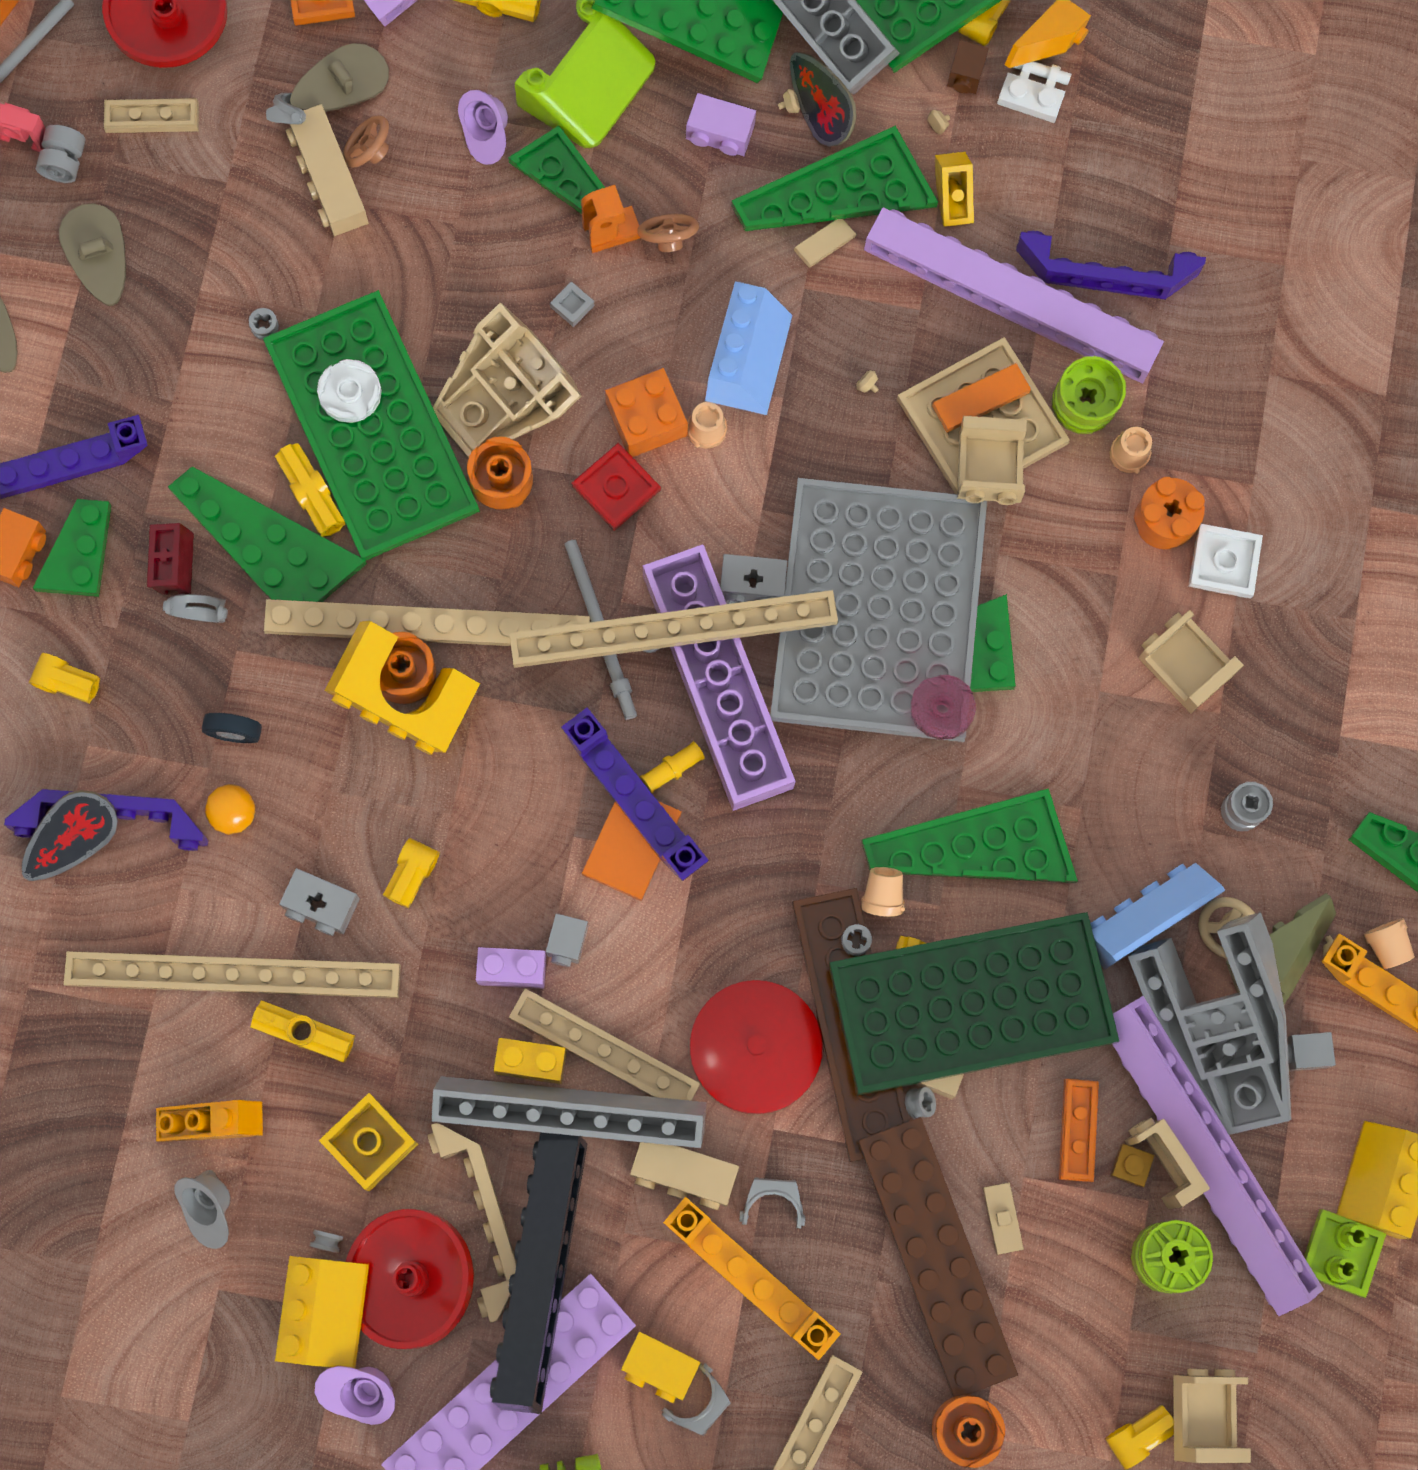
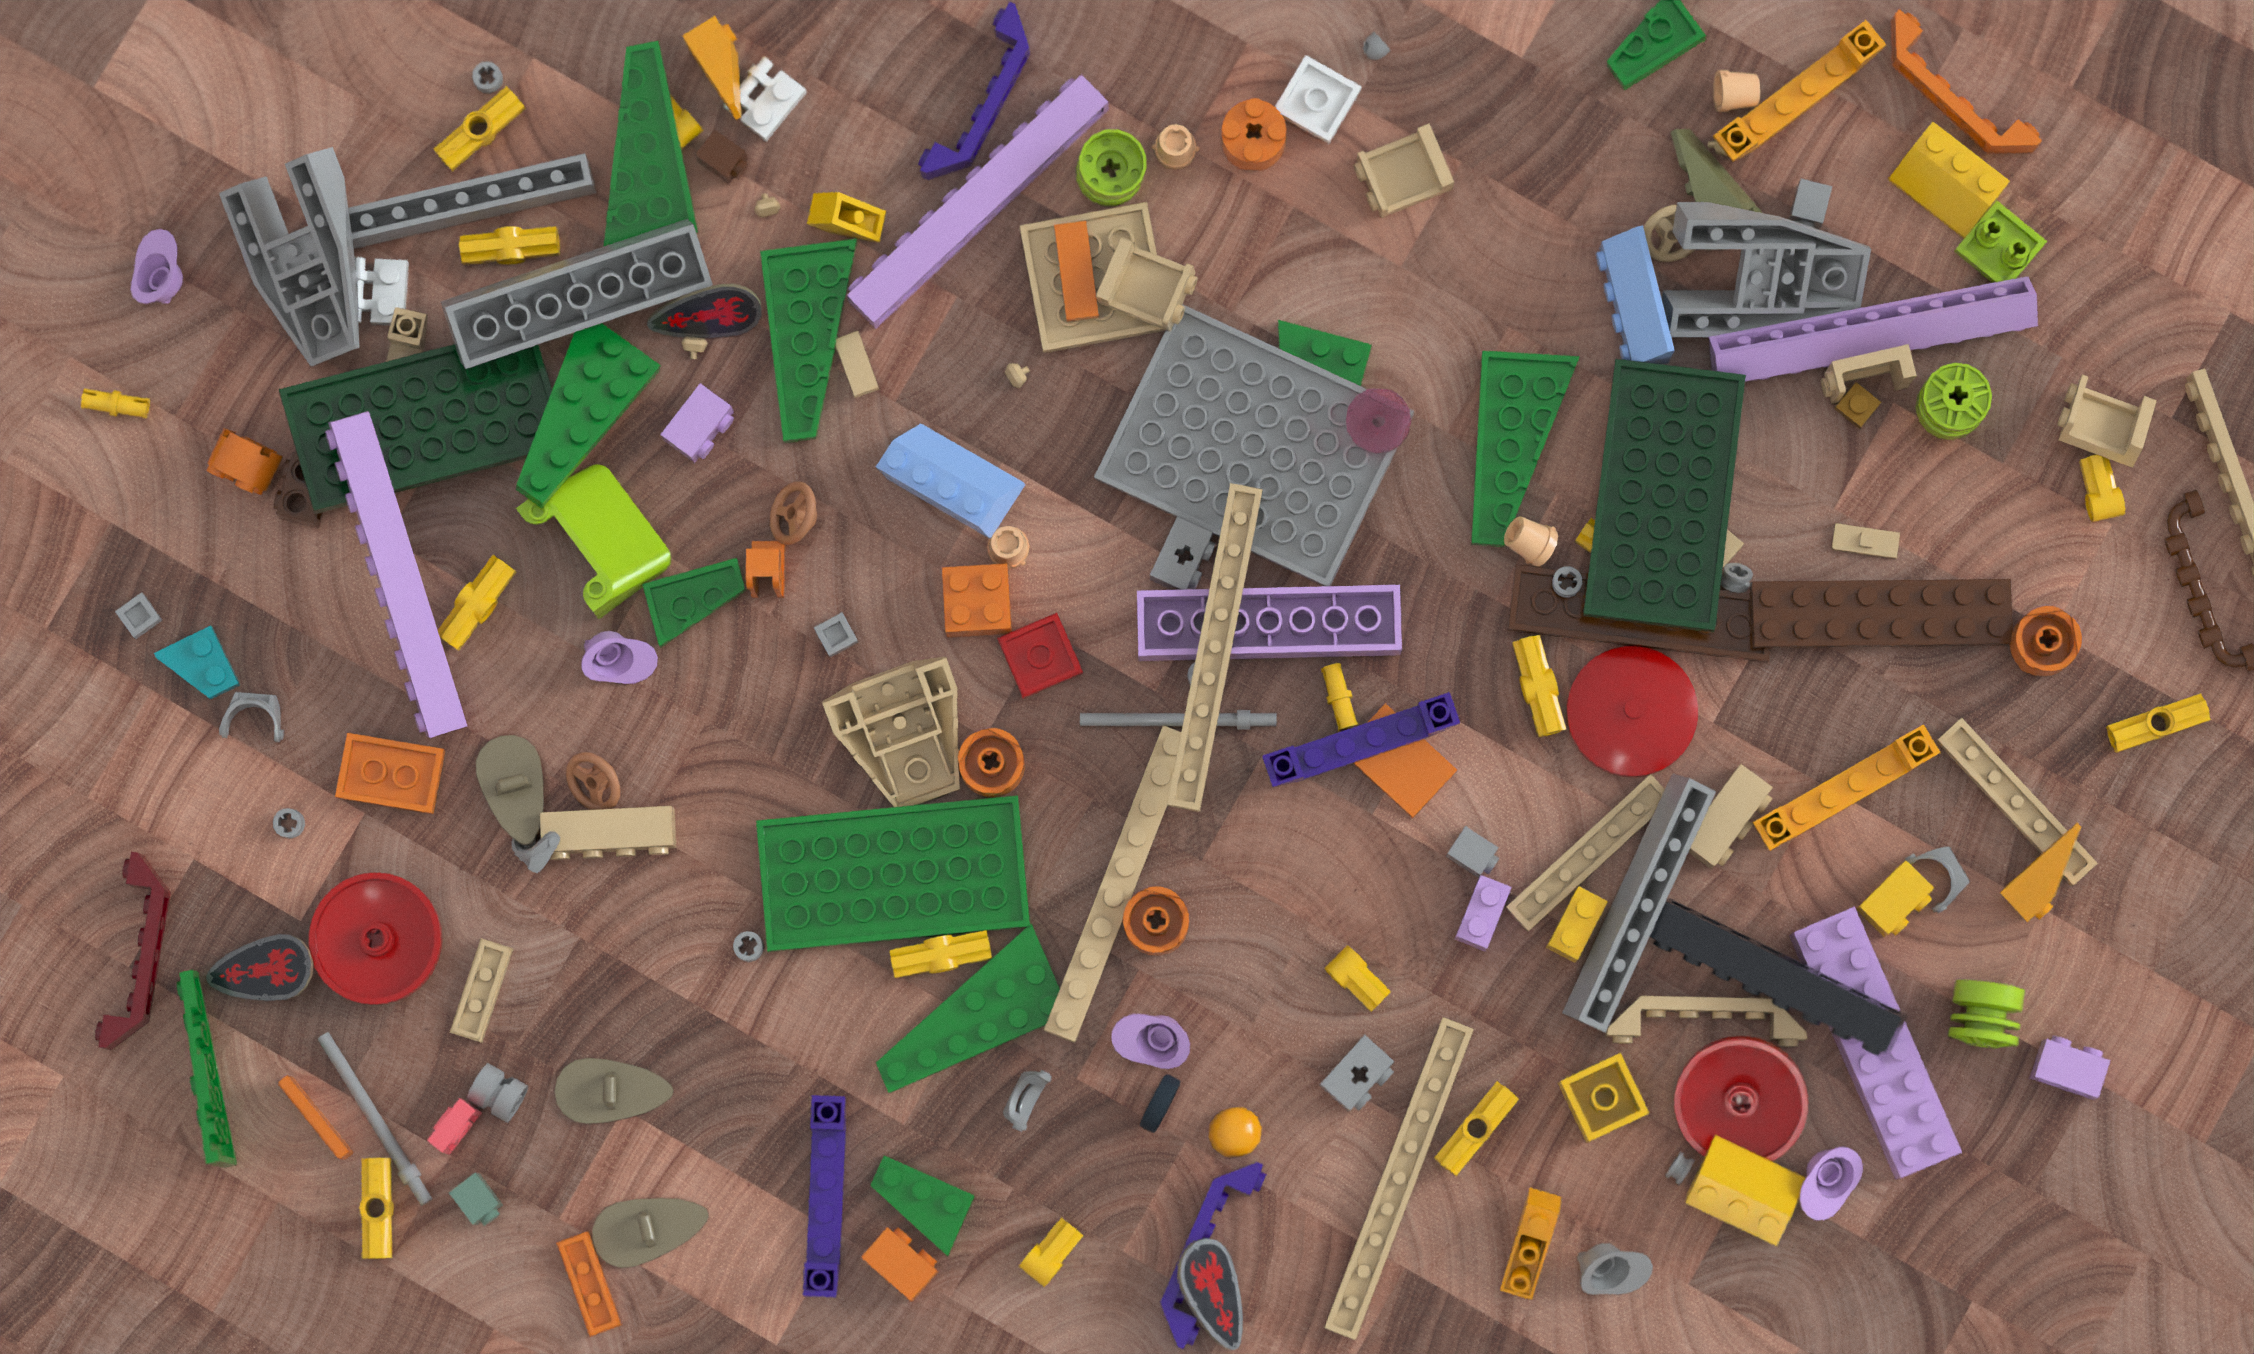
camera: 60 degrees left, 5 degrees up
dark red hinge [147,523,194,595] -> none
white tile [317,359,382,423] -> none
yellow arch [324,621,480,755] -> none
light grey helmet [739,1177,805,1228] -> none
orange tile [1059,1079,1099,1183] -> none
light grey wheel [1221,782,1273,831] -> none
none -> lavender piece [1112,1014,1190,1069]
none -> light grey hinge [1363,32,1391,60]
none -> yellow piece [1512,635,1566,738]

